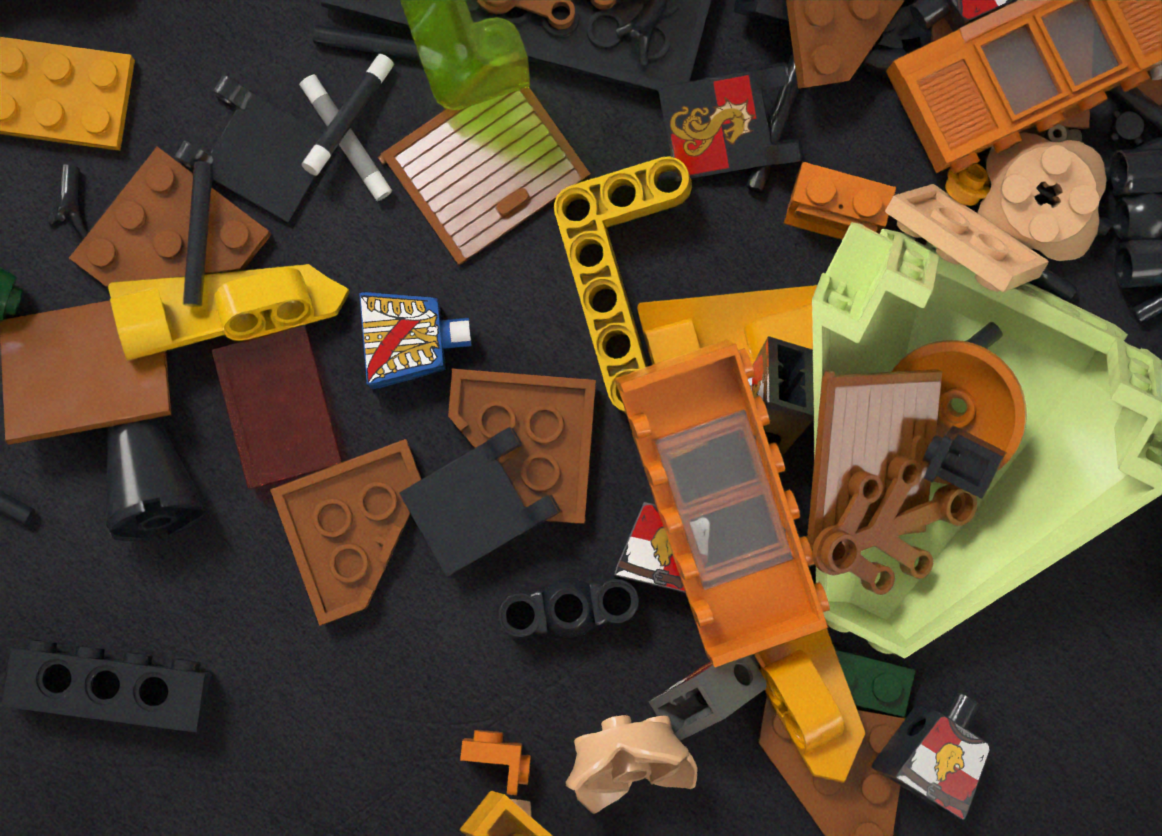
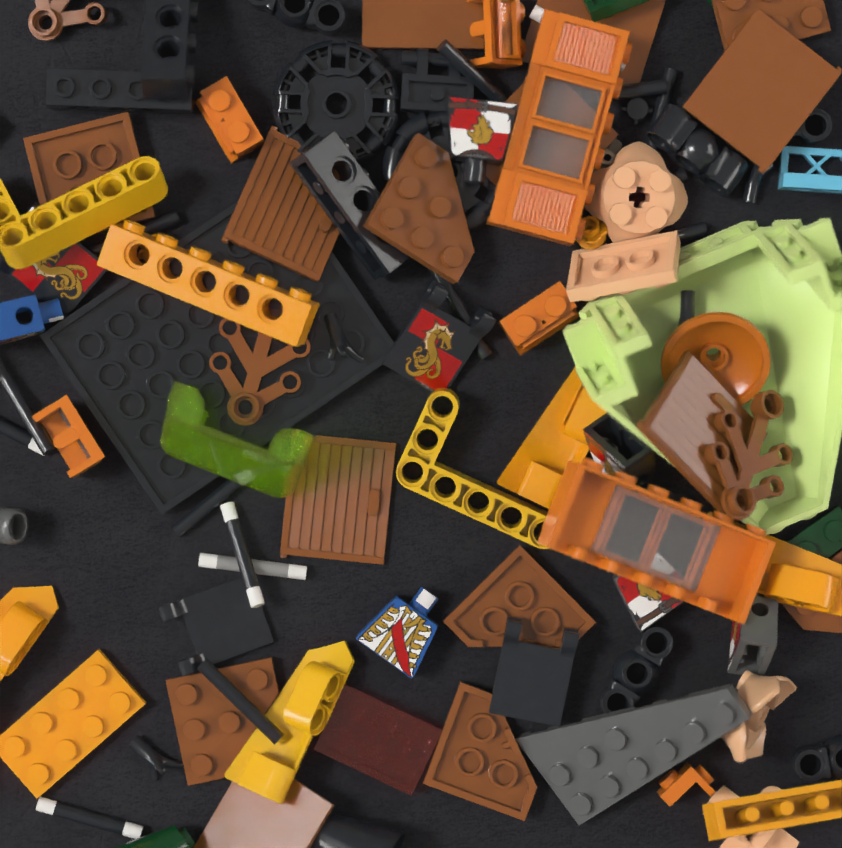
camera: 50 degrees left, 5 degrees up
black bracket [922,425,1007,499] -> none
none -> dark grey wing [515,684,753,825]

